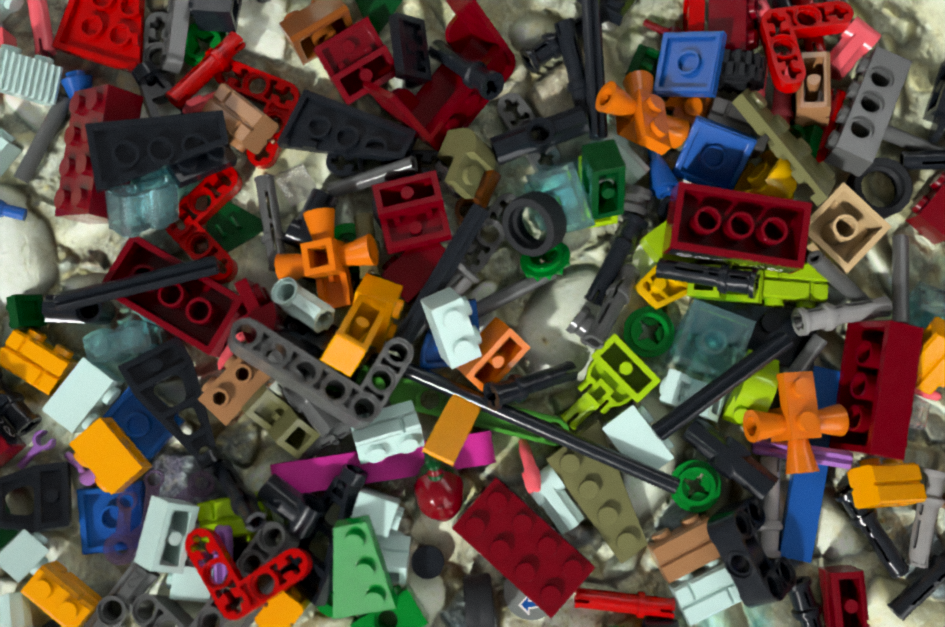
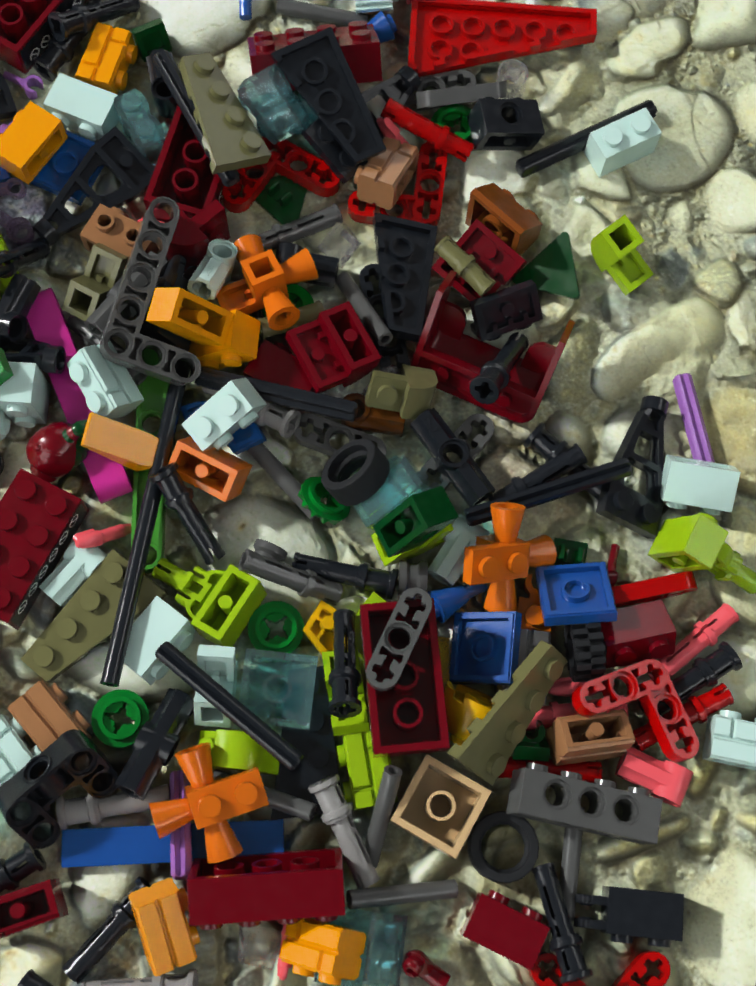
camera: 75 degrees right, 10 degrees down
none -> olive wing [178,52,272,174]
none -> dark grey beam [366,587,432,691]
none -> olive pin [434,235,496,297]

